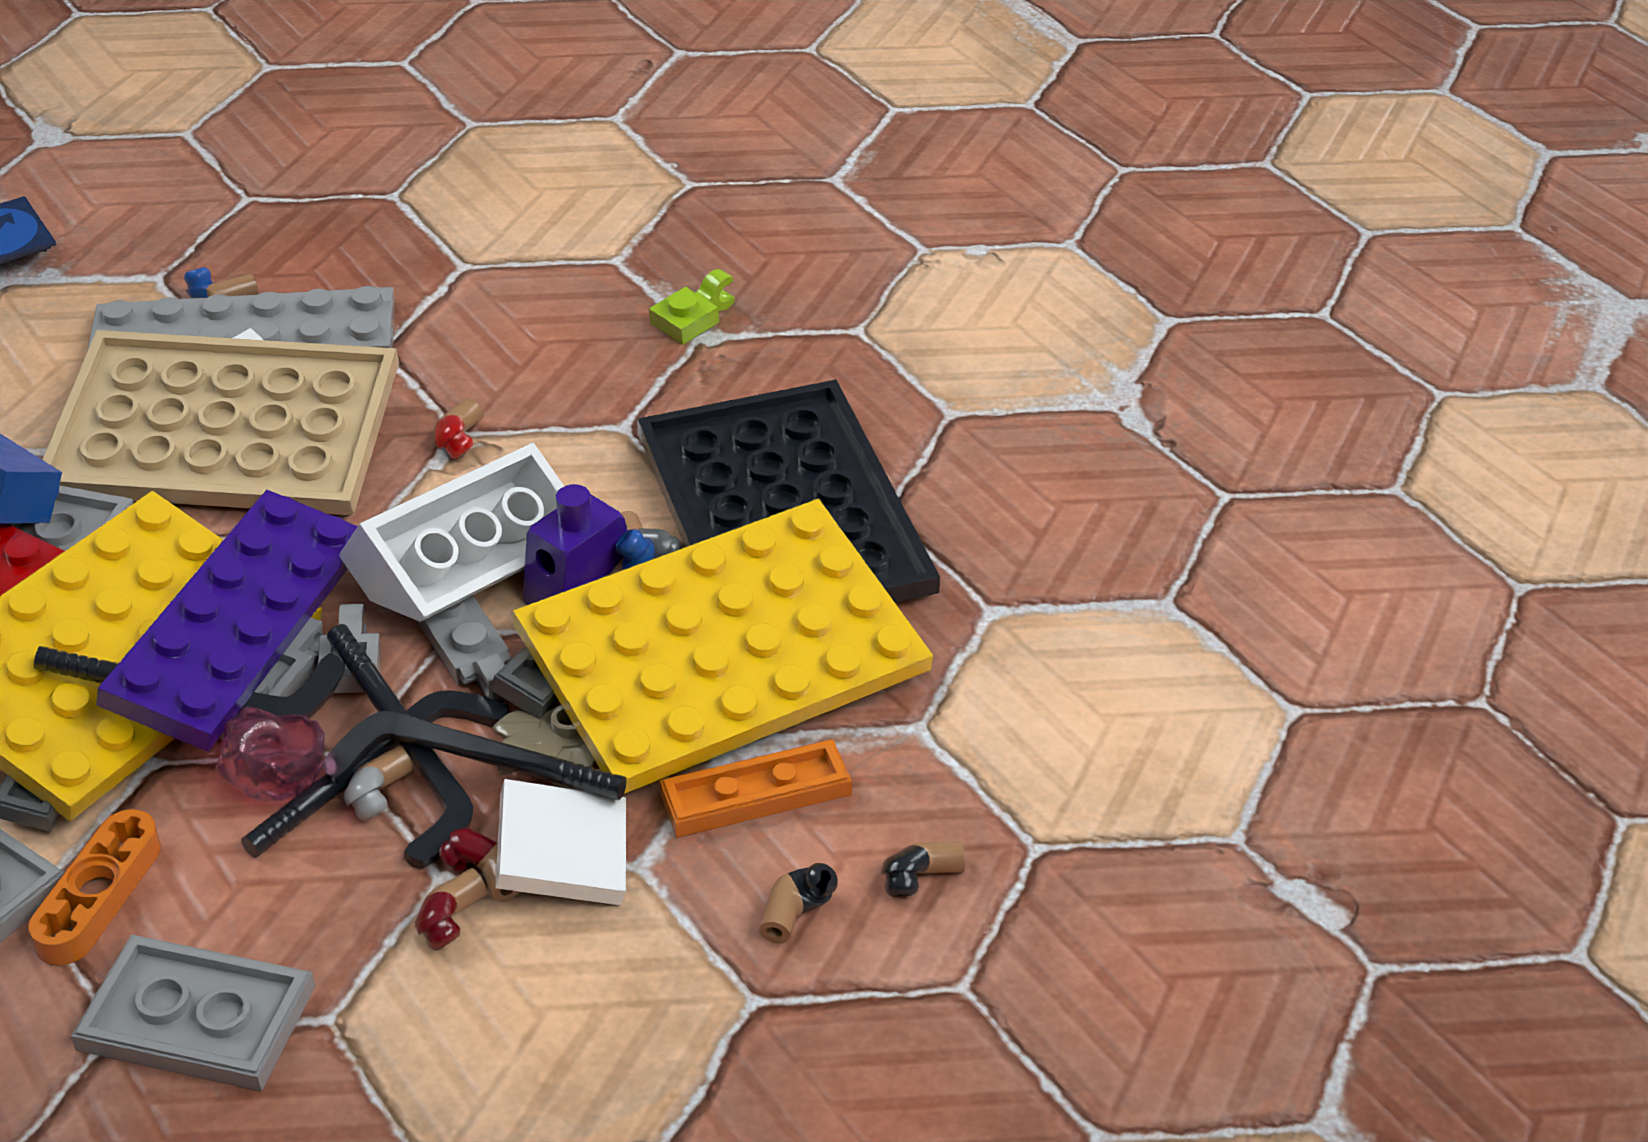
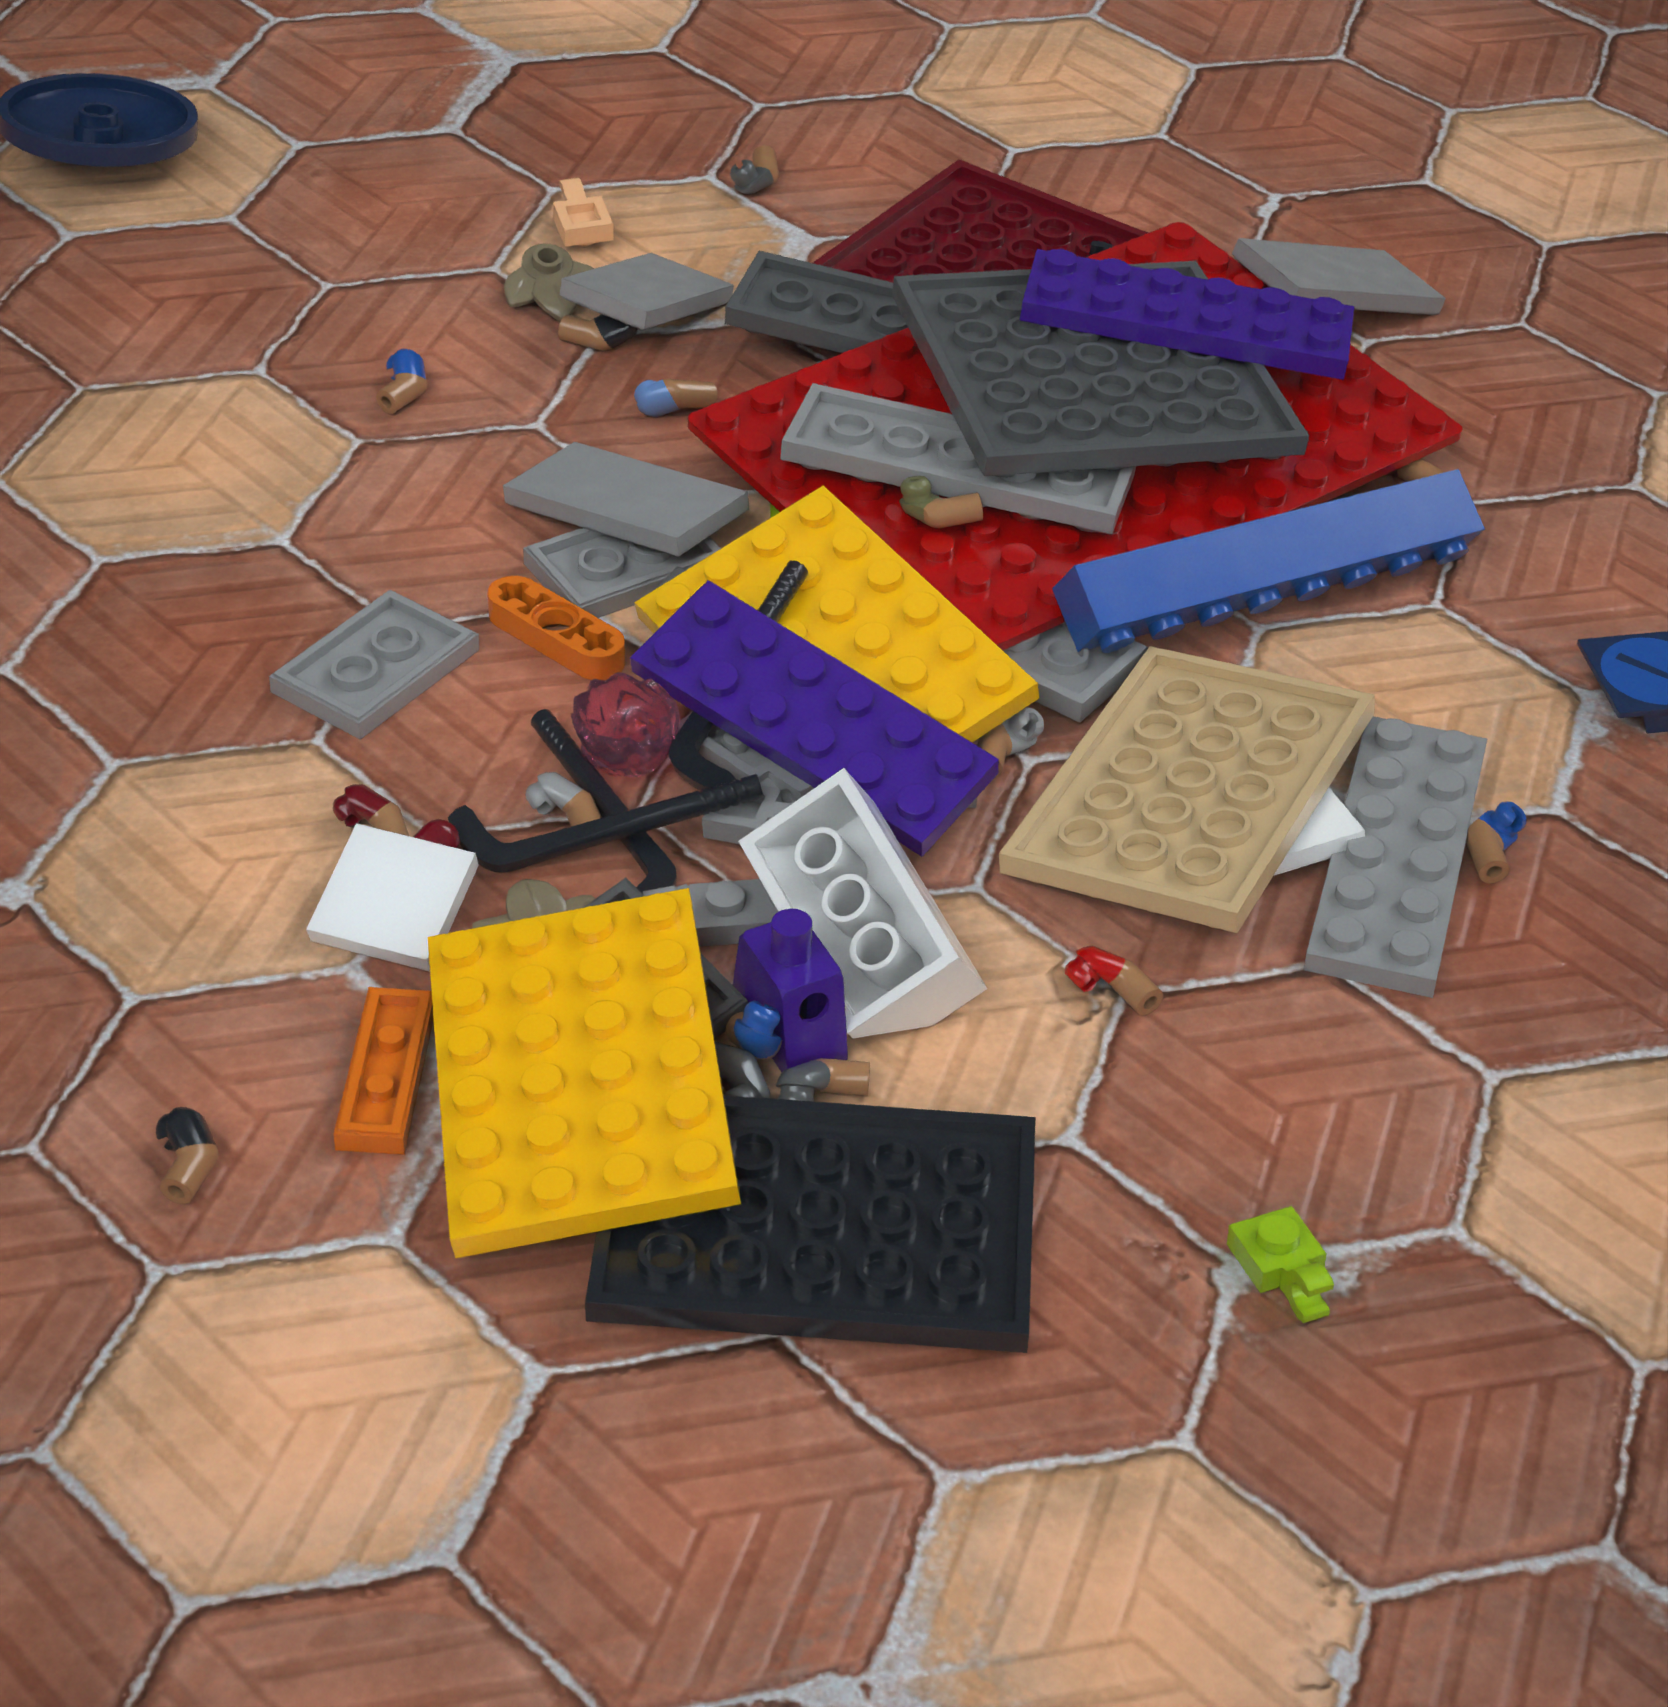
camera: 110 degrees right, 0 degrees up
black piece [322,711,627,800] -> none
arm [759,863,838,943] -> none

